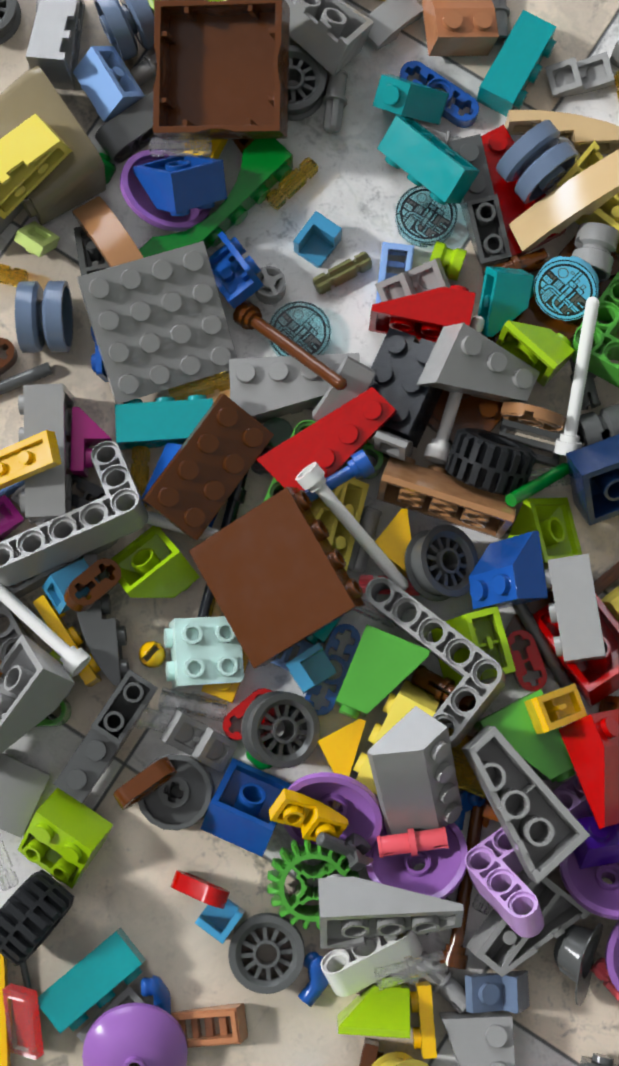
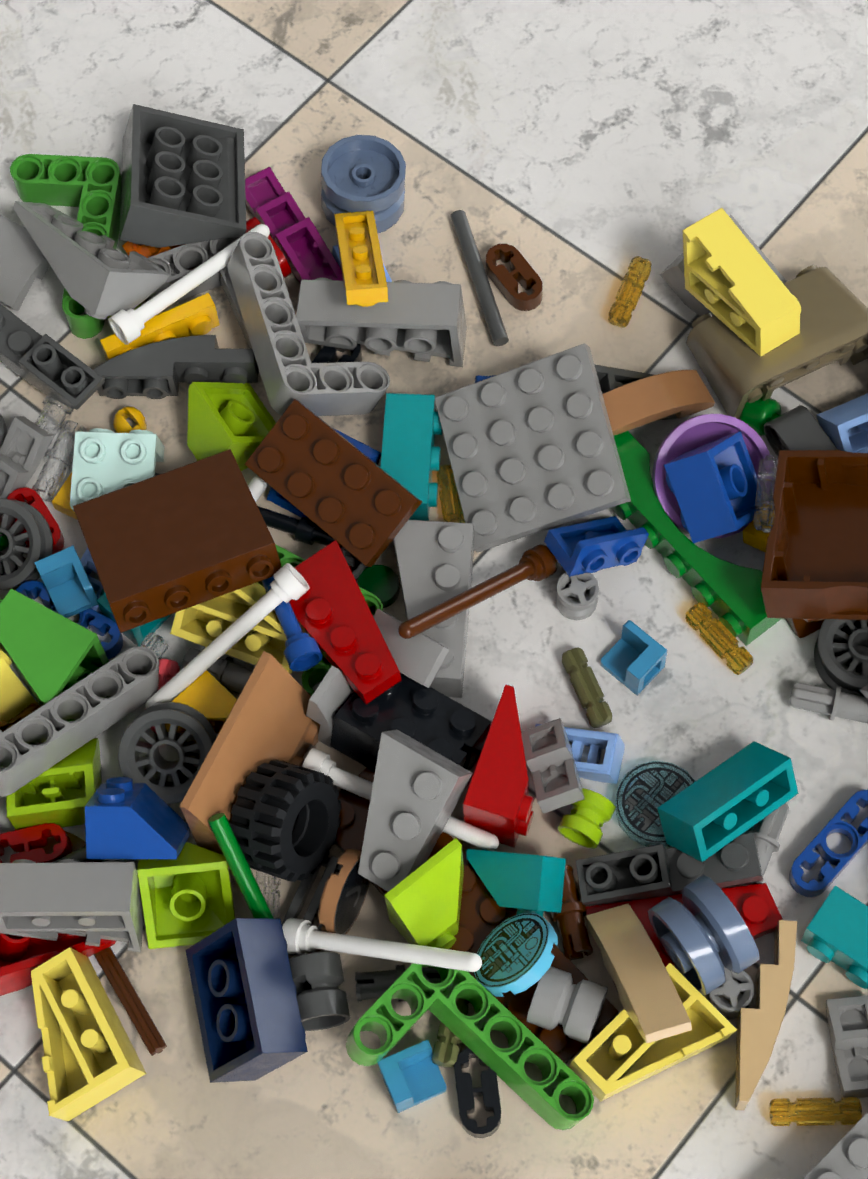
camera: 100 degrees right, 15 degrees down
yellowish green plate [14,221,60,257] -> none
sand blue wheel [15,281,73,353] -> none
dark azure panel [42,558,99,615] -> none
reddish brown beam [64,558,122,612] -> none
dark pink slope [70,407,112,477] -> none
clear yellow axle [131,446,150,508] -> none
tile [269,301,332,357] -> none
teal slope [372,74,449,125] -> none

